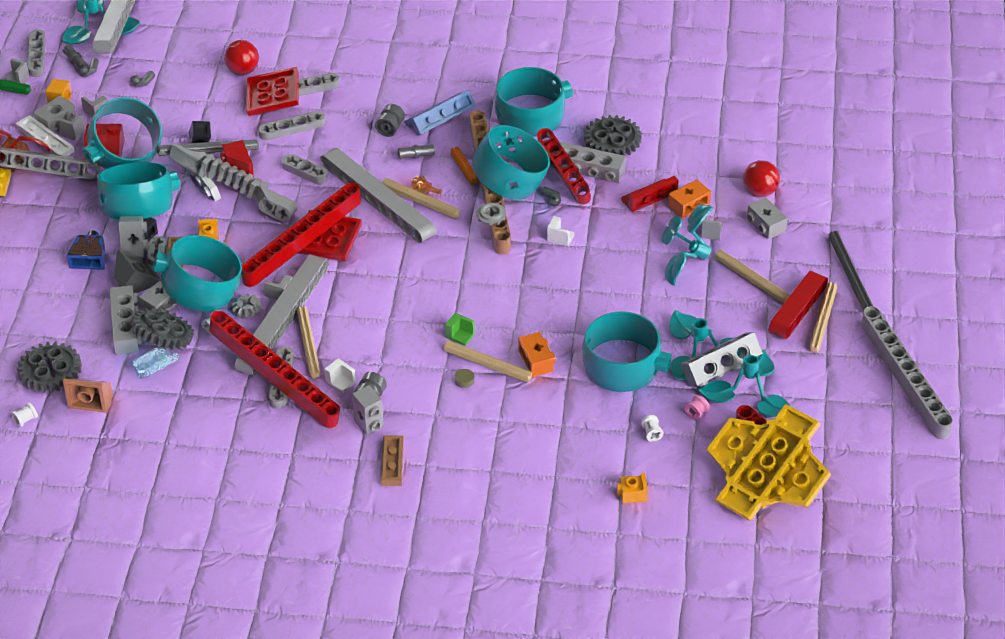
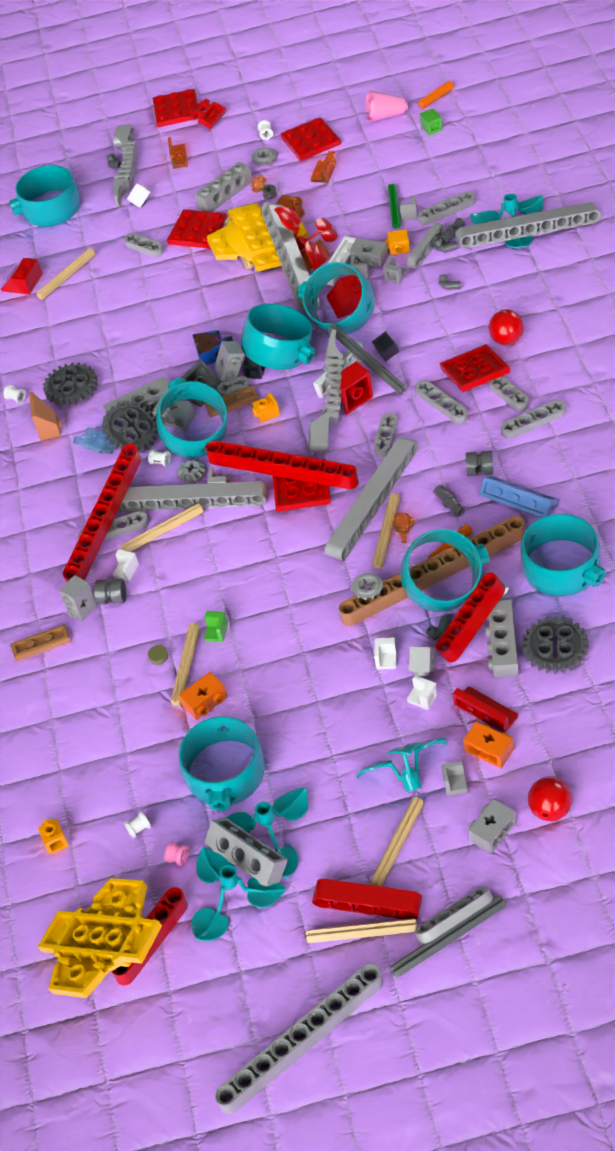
camera: 80 degrees right, 5 degrees up
none -> light grey beam [407,223,444,269]
none -> white panel [407,676,438,710]
none -> brick [409,646,436,676]
none -> light grey beam [414,886,493,944]
none -> light grey beam [501,400,566,439]

